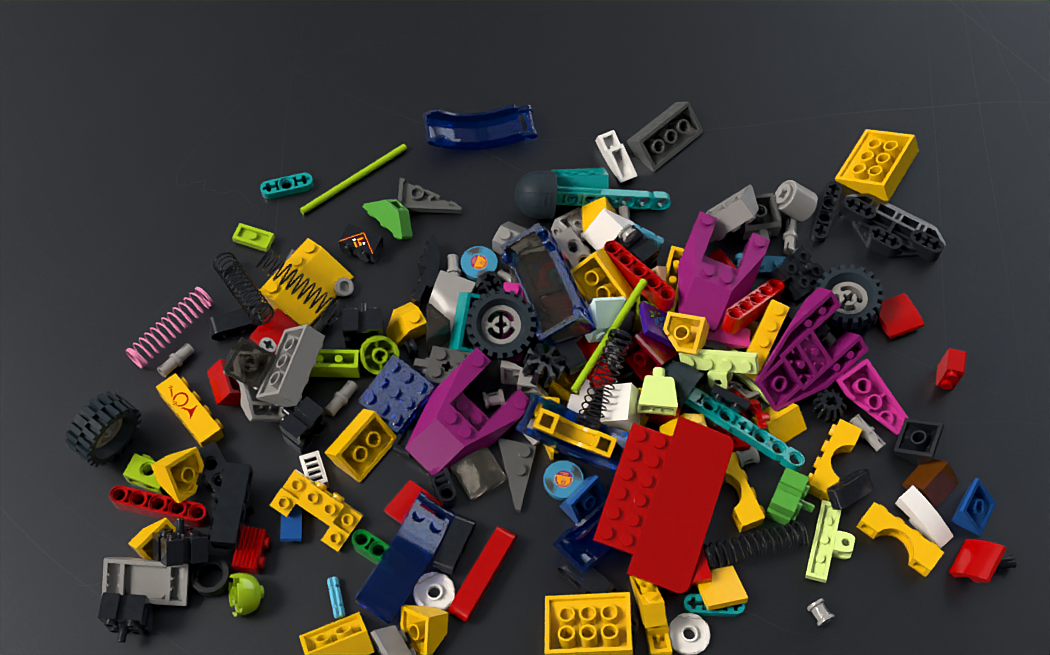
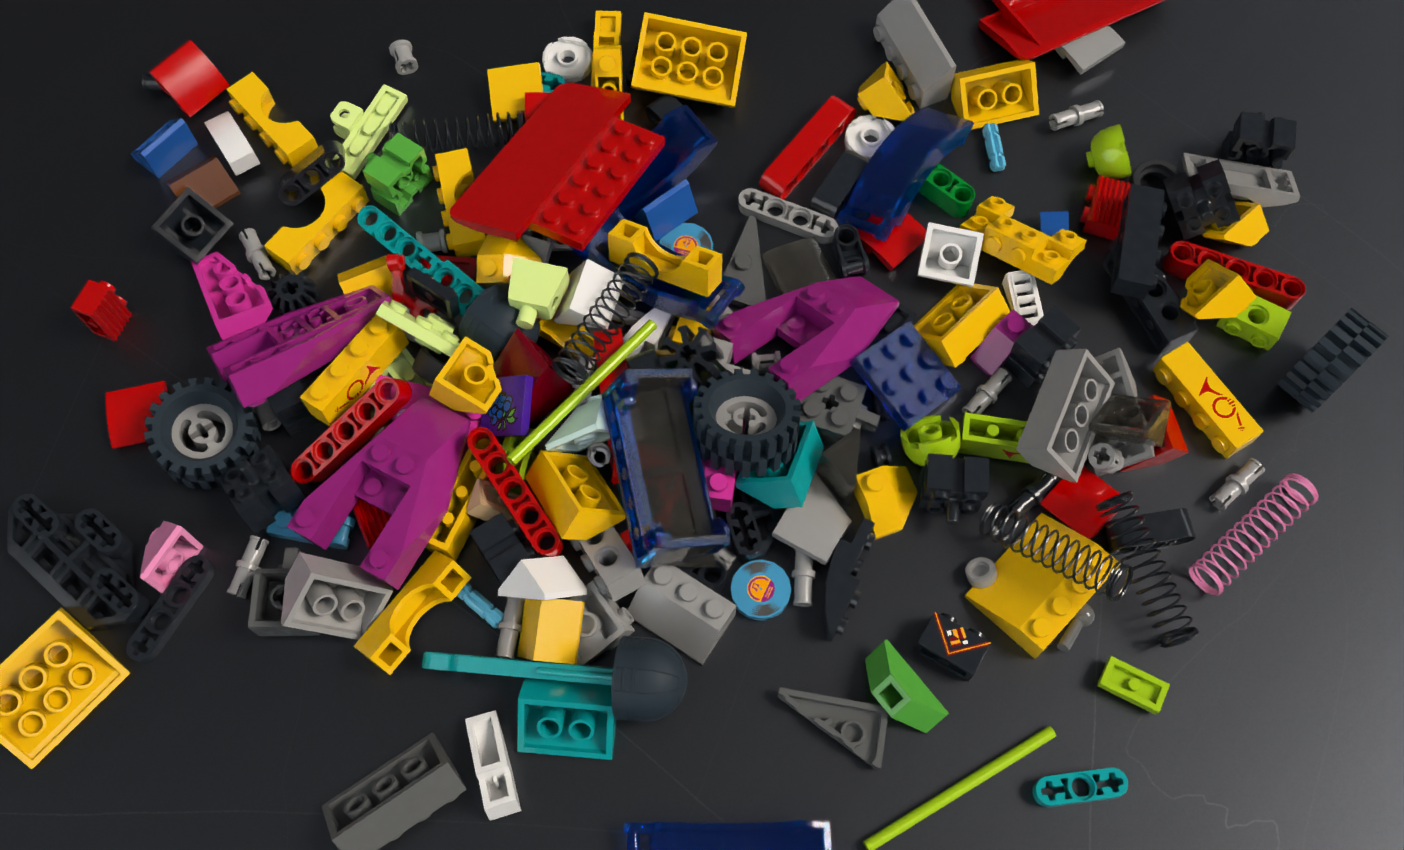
camera: 170 degrees left, 5 degrees up
light grey bush [618,224,637,243] -> none
light grey piece [774,180,818,222] -> none
none -> bright pink slope [140,521,204,594]
none -> yellow arch [354,550,472,675]
none -> light grey beam [738,188,838,244]
none -> white slope [917,222,984,287]
none -> magenta slope [969,309,1033,377]
none -> light grey pin [1049,100,1104,131]

